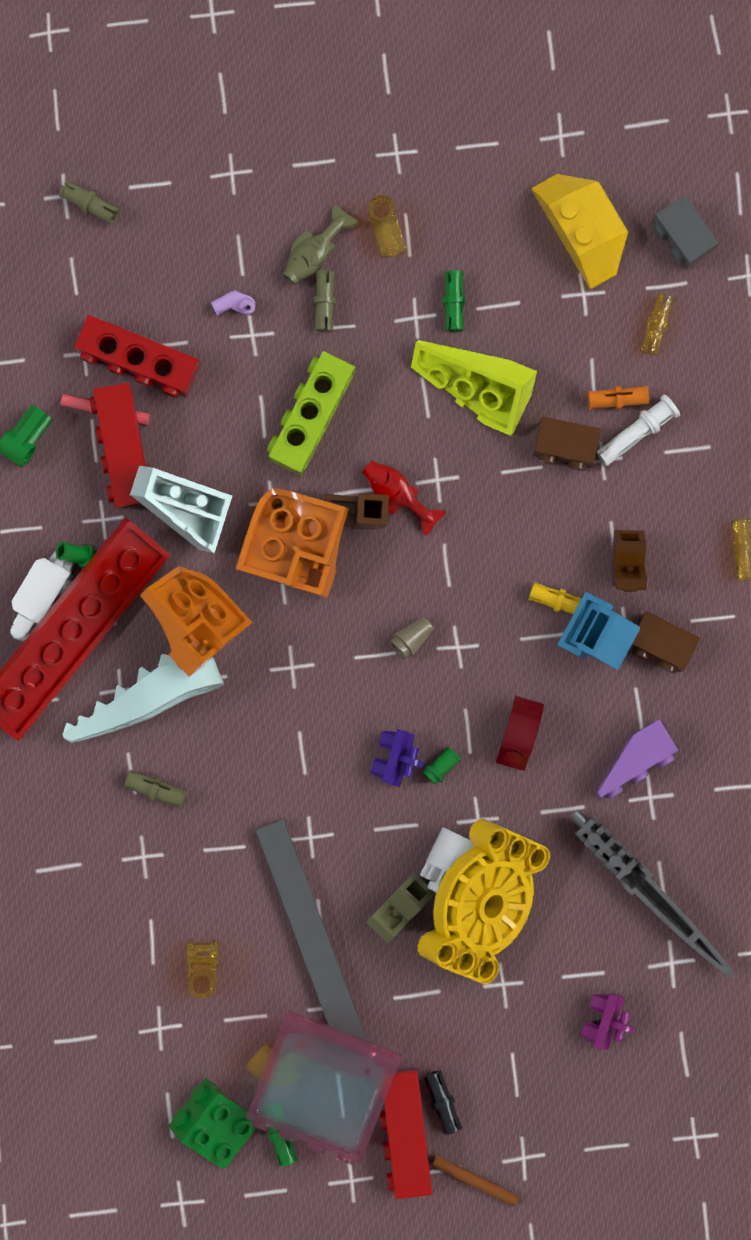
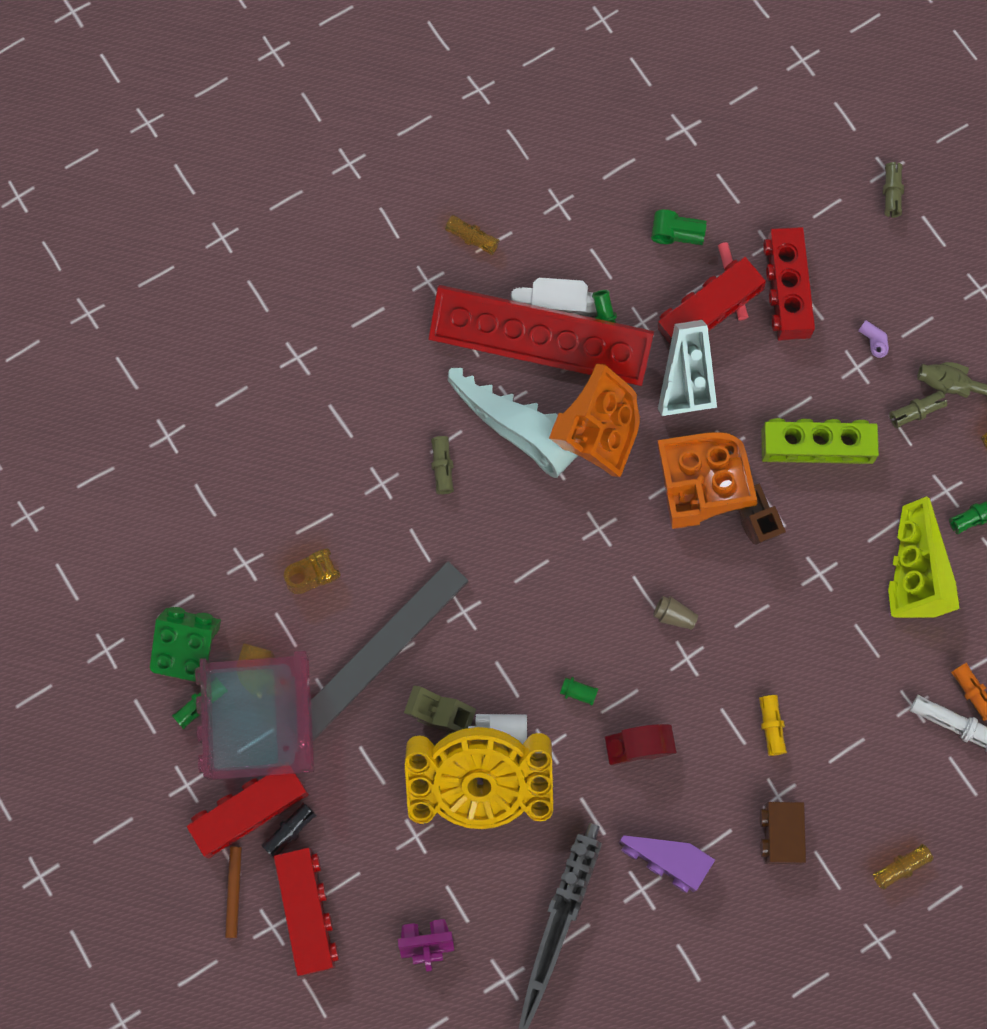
camera: 65 degrees right, 10 degrees down
red animal [361,459,446,536] -> none
dark purple hips [371,729,424,787] -> none
reddish brown brick [533,416,601,471] -> none
dark azure plate [557,592,641,670] -> none
reddish brown brick [612,530,647,592] -> none
none -> red brick [274,848,339,976]

